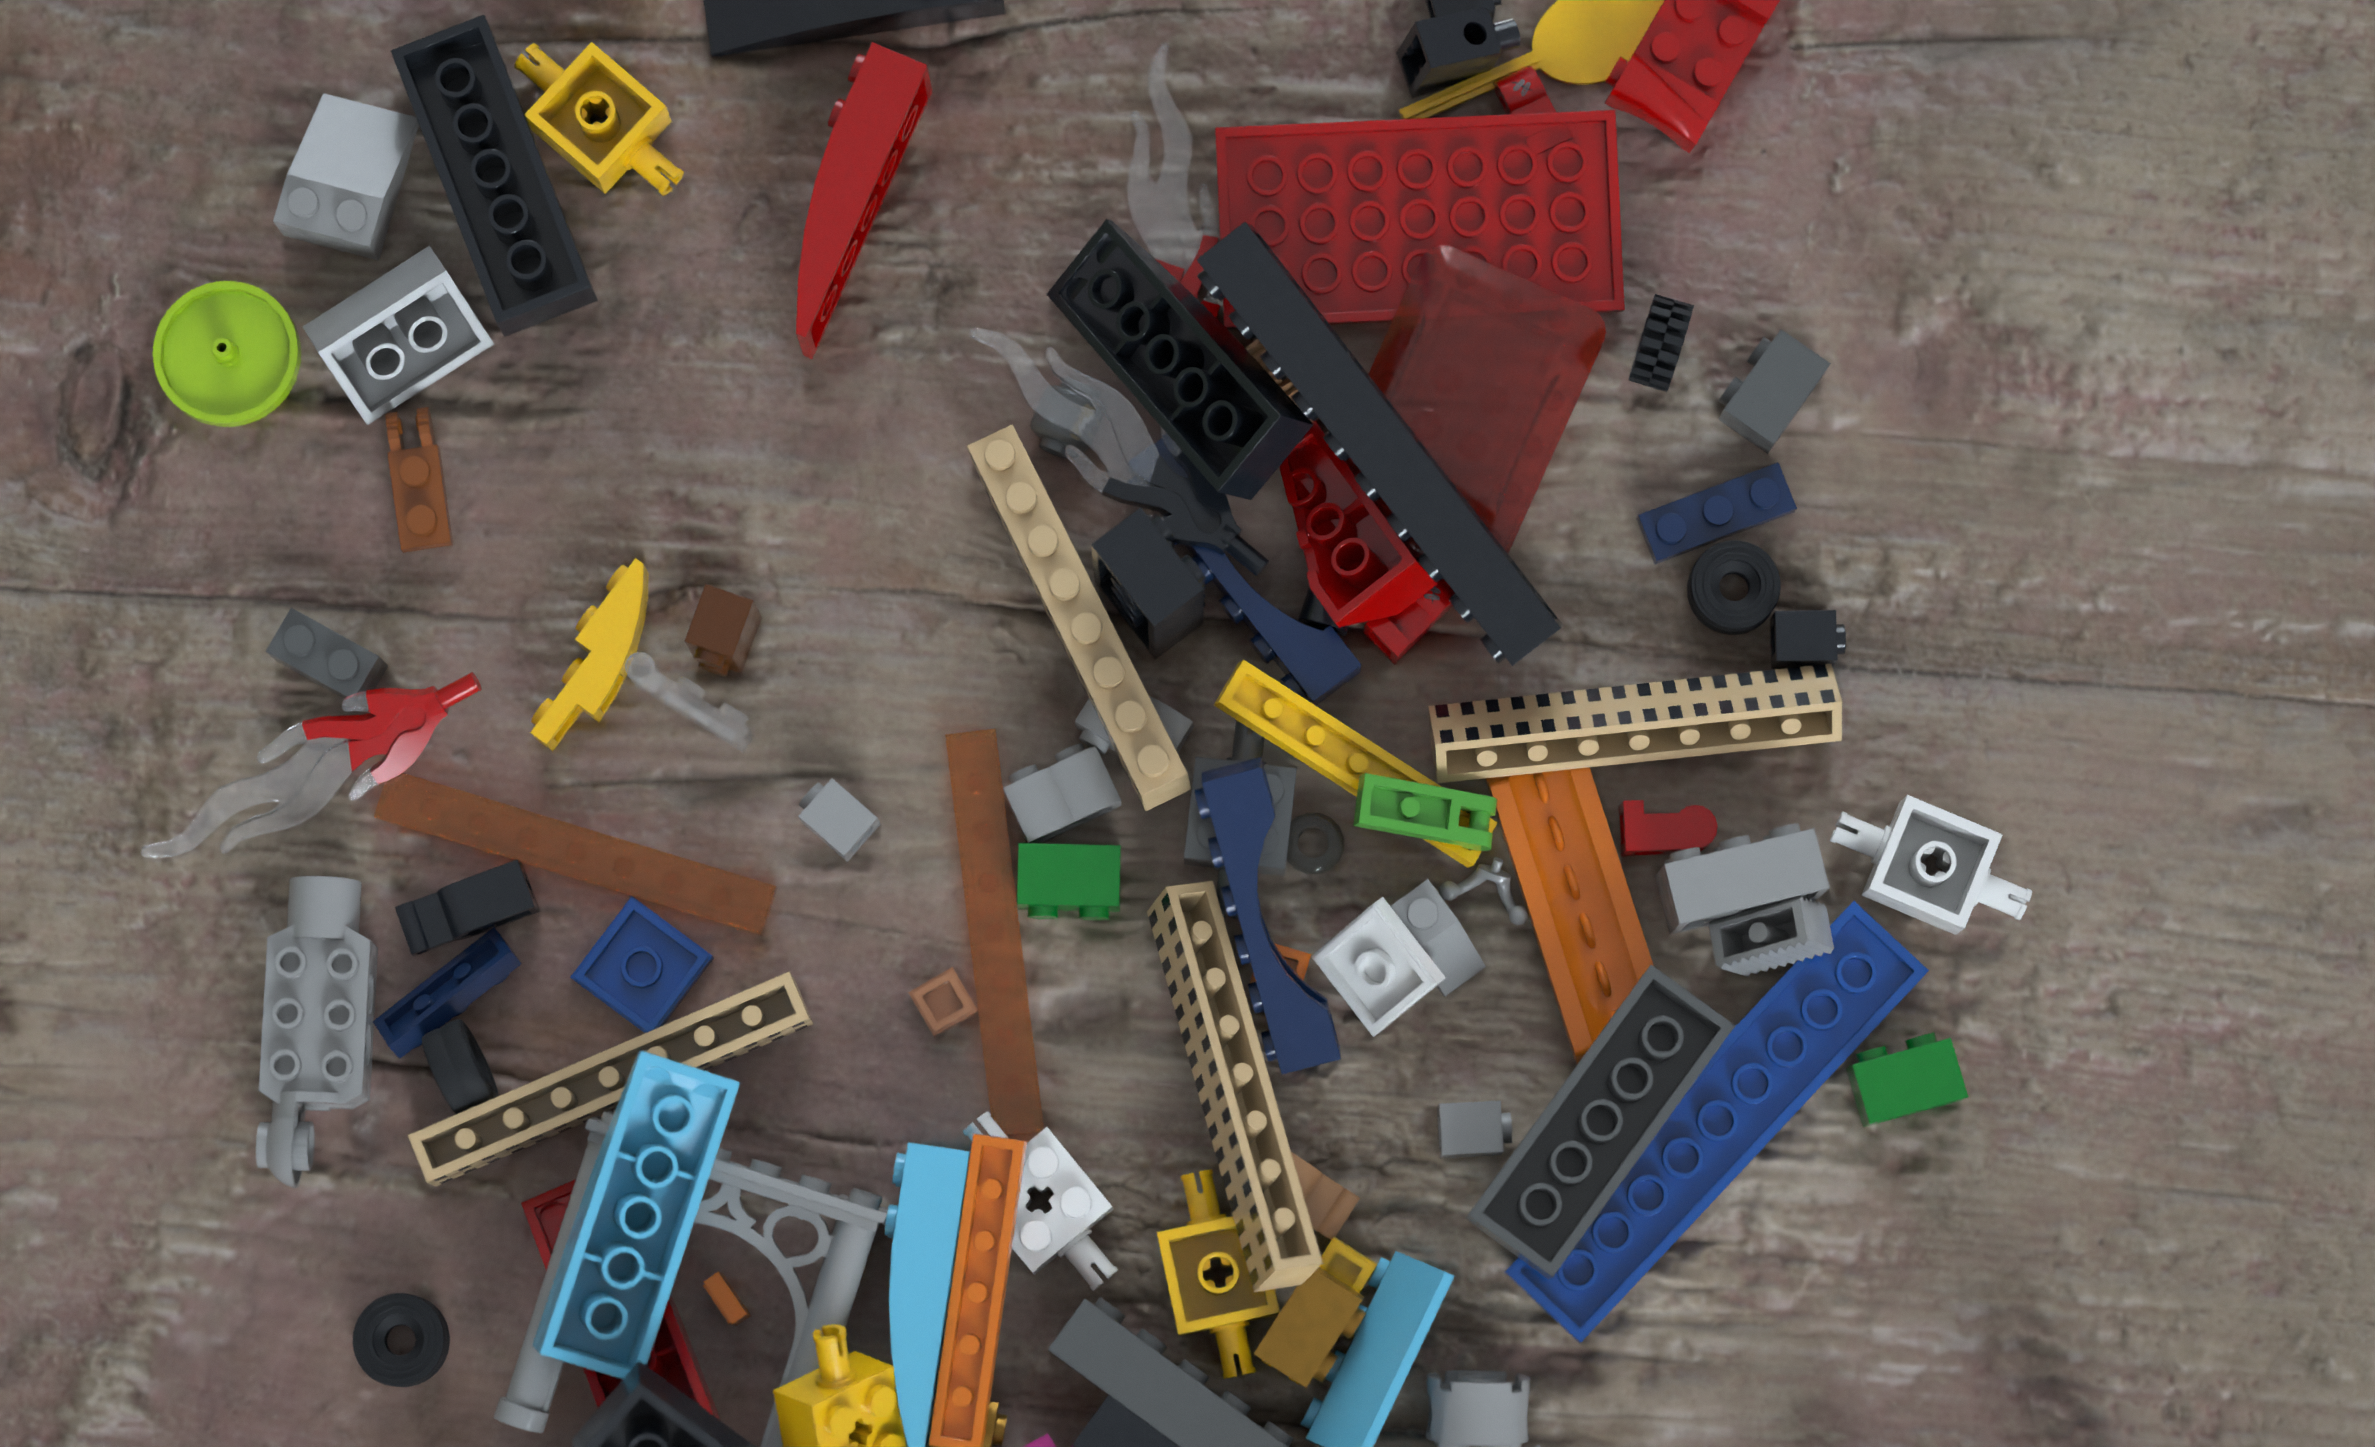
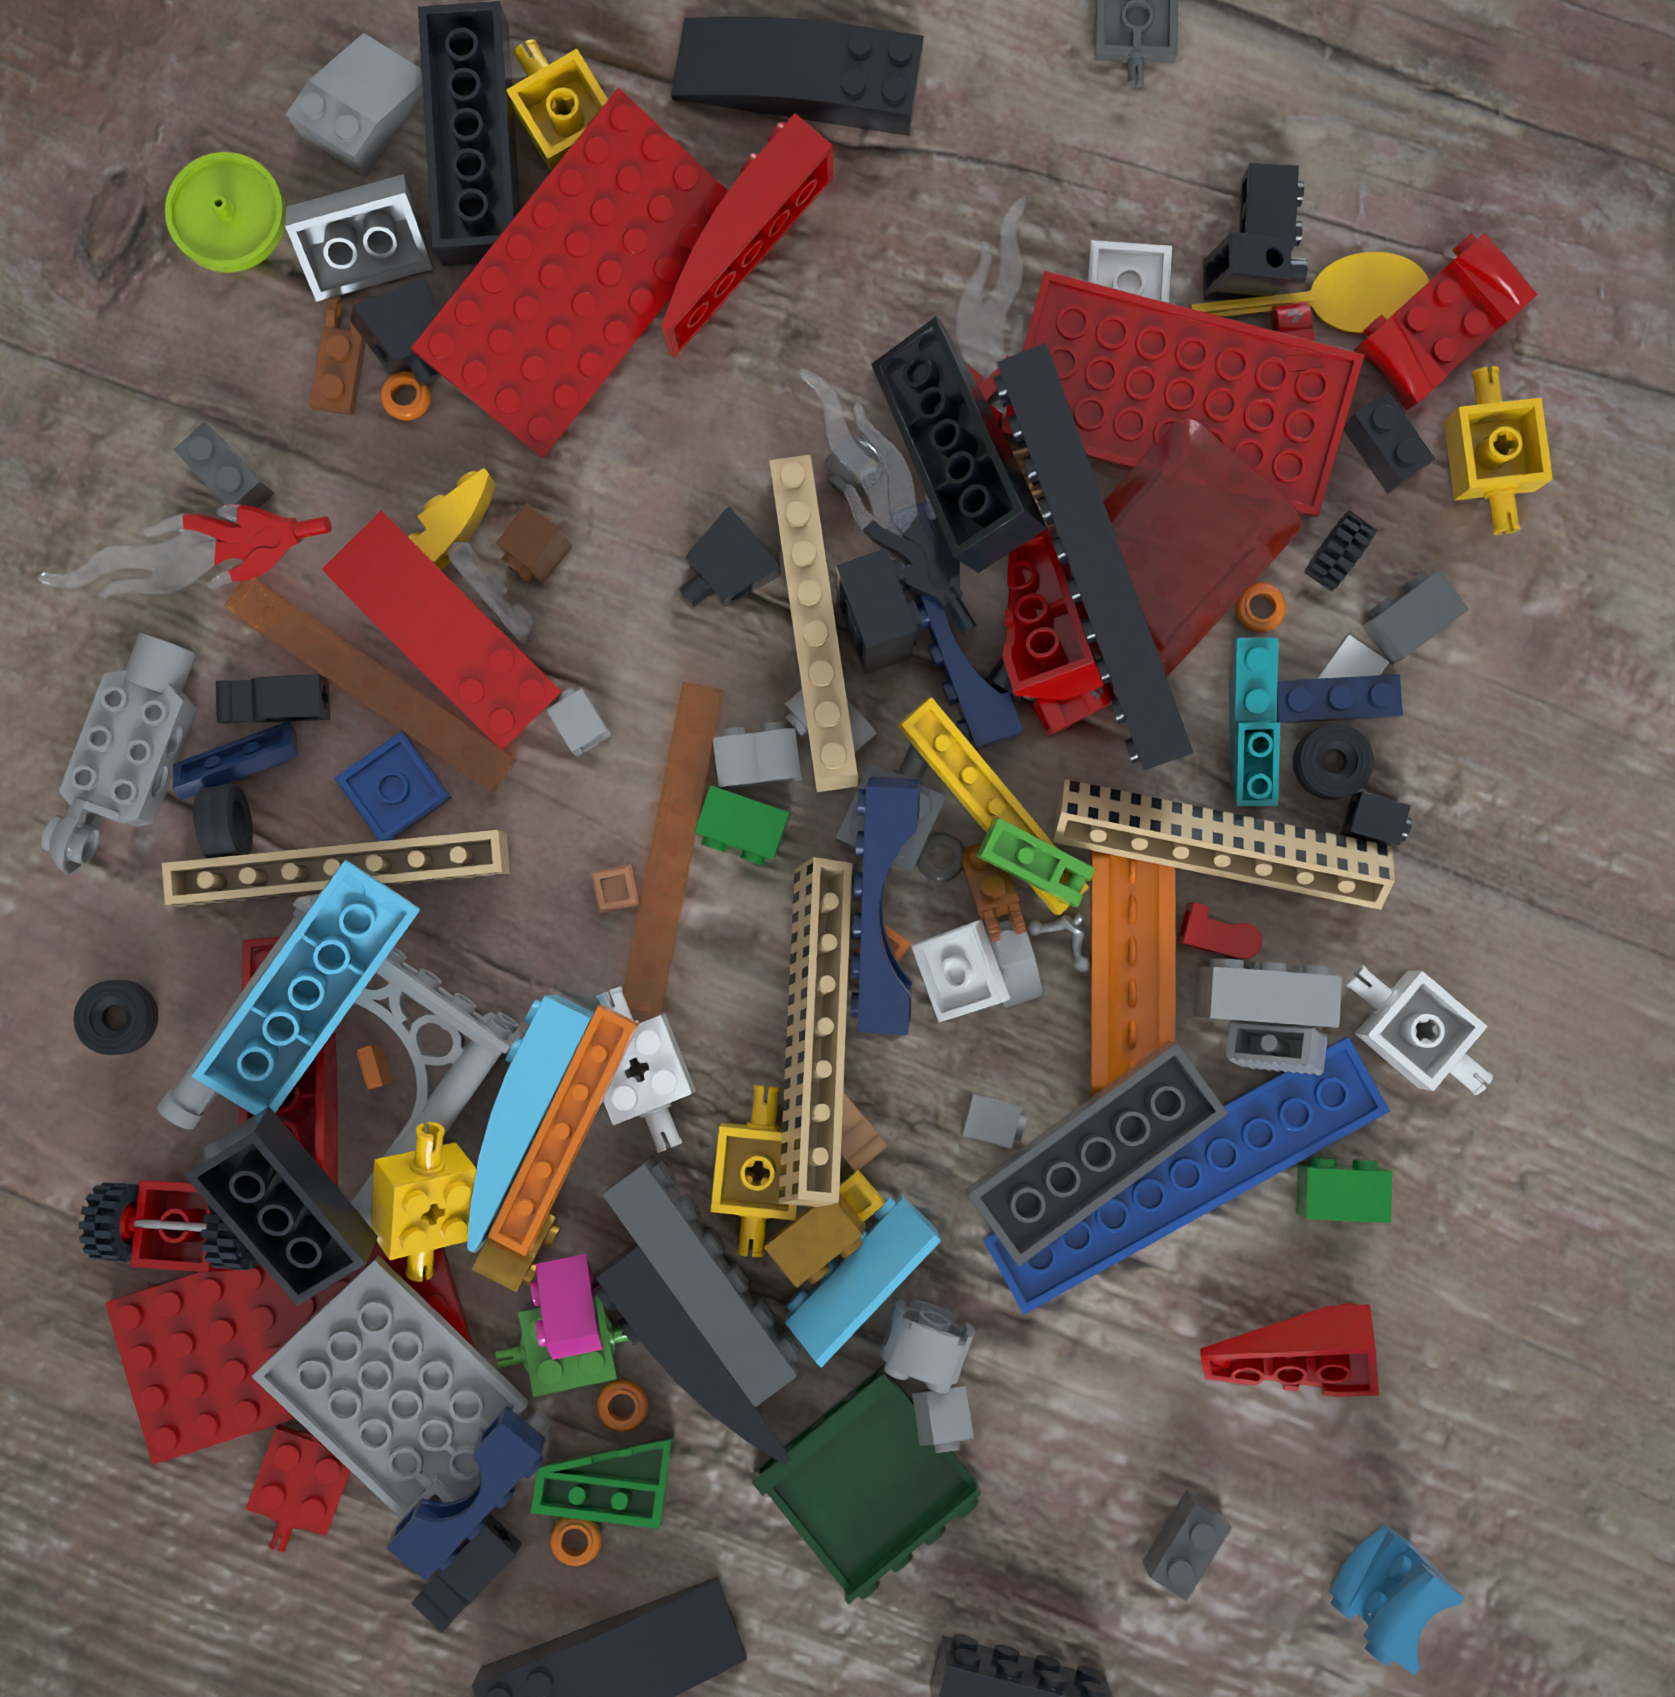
camera: 20 degrees right, 5 degrees up
none -> red slope [322,510,562,750]
none -> black torso [350,277,441,386]
none -> orange piece [380,370,431,421]
none -> red plate [410,88,728,458]
none -> black torso [679,506,781,608]
none -> dark orange hinge [958,843,1026,942]
none -> white tile [1087,240,1172,303]
none -> red wedge [1200,1303,1379,1397]
none -> teal slope [1229,637,1280,806]
none -> orange piece [1235,582,1286,633]
none -> white sticker [1318,634,1389,679]
none -> black brick [1343,391,1435,494]
none -> yellow brick [1443,366,1553,535]

